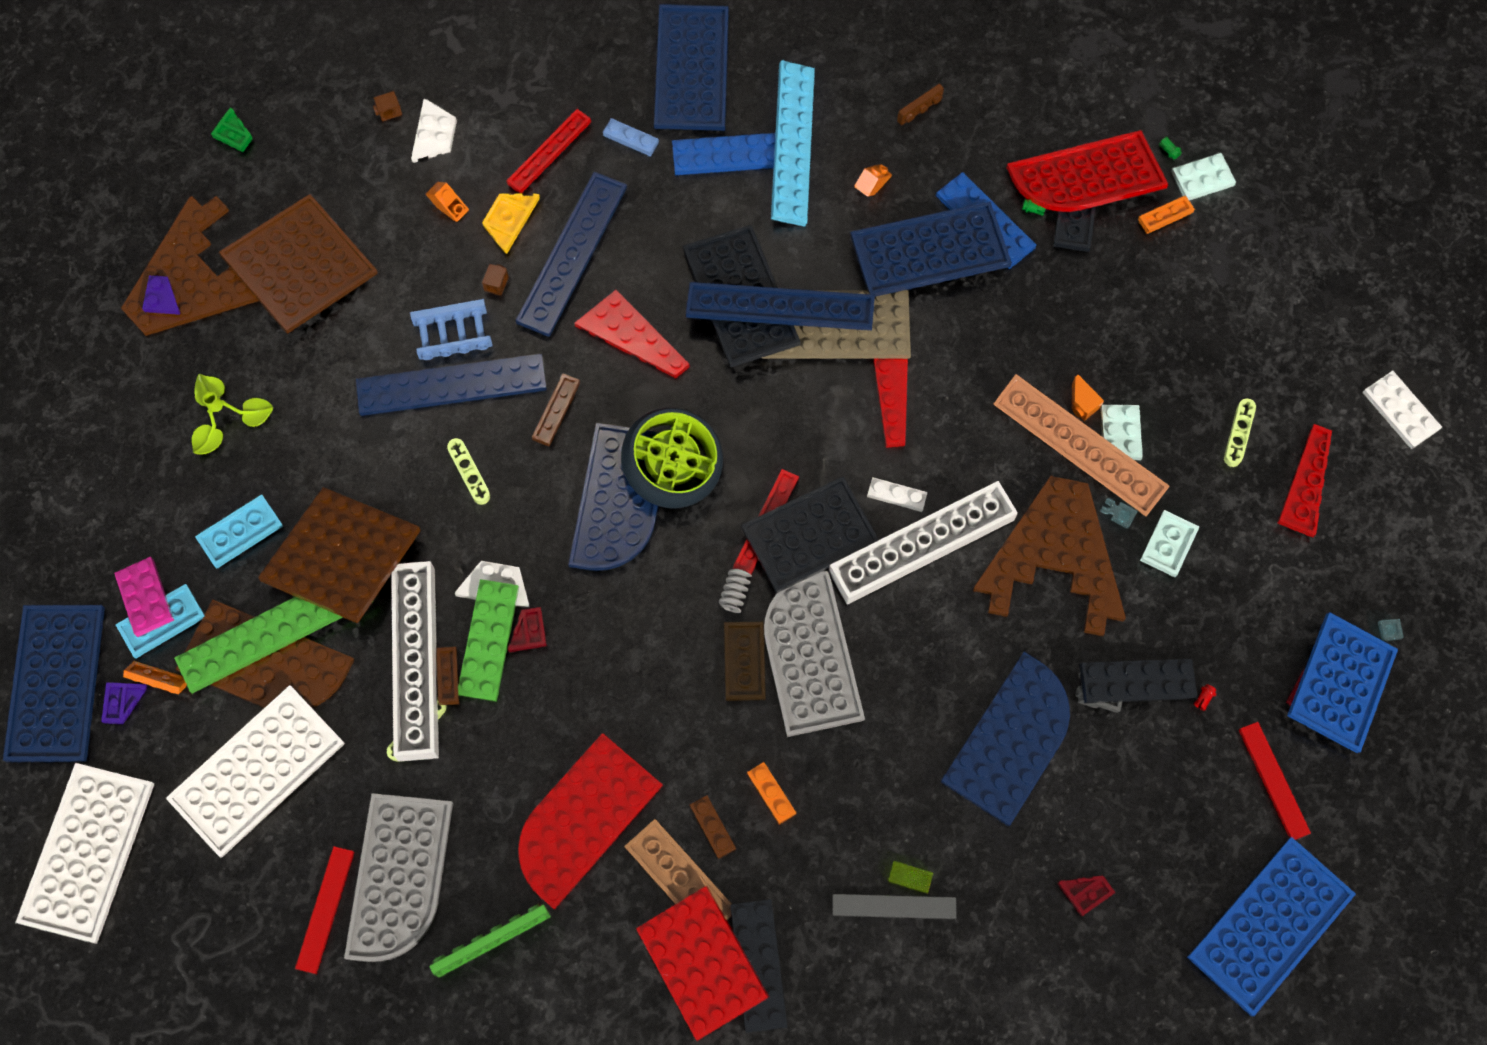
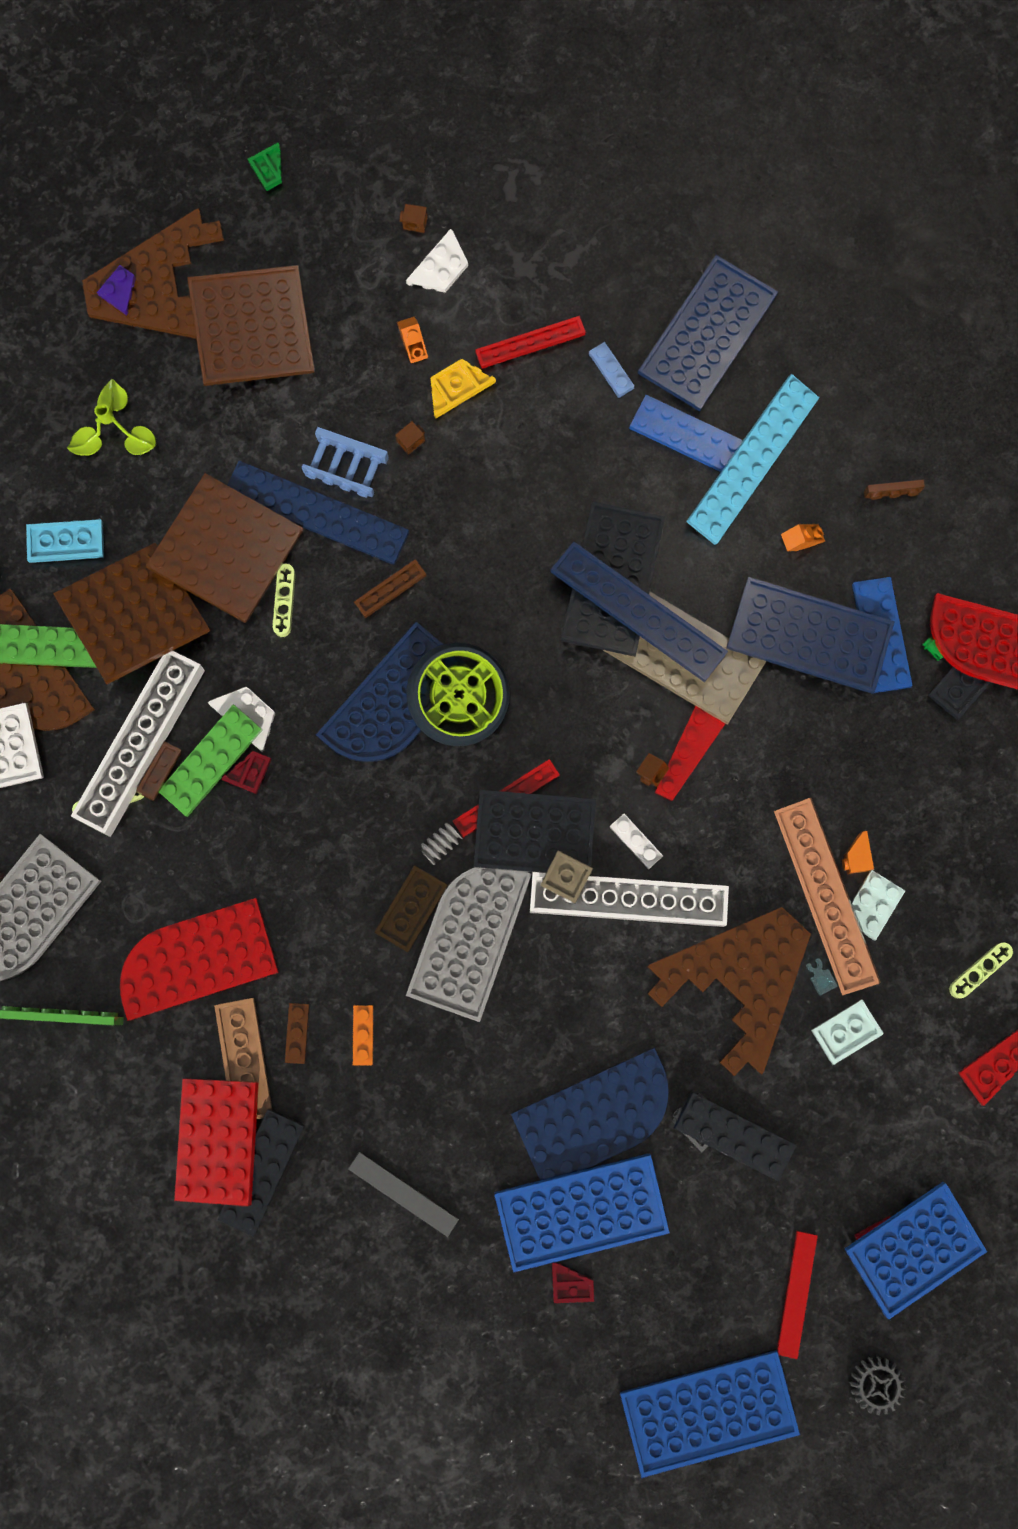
camera: 35 degrees right, 10 degrees up
dark blue plate [516,172,627,337] -> none
wing [574,290,690,378] -> none
clear neon green plate [888,861,933,893] -> none
red pin [1194,684,1217,711] -> none
clear light blue plate [1378,619,1404,641] -> none
none -> reddish brown plate [146,473,303,623]
none -> blue plate [494,1153,669,1272]
none -> dark tan plate [540,851,593,903]
none -> reddish brown brick [636,753,669,787]
none -> dark grey gear [850,1356,906,1415]

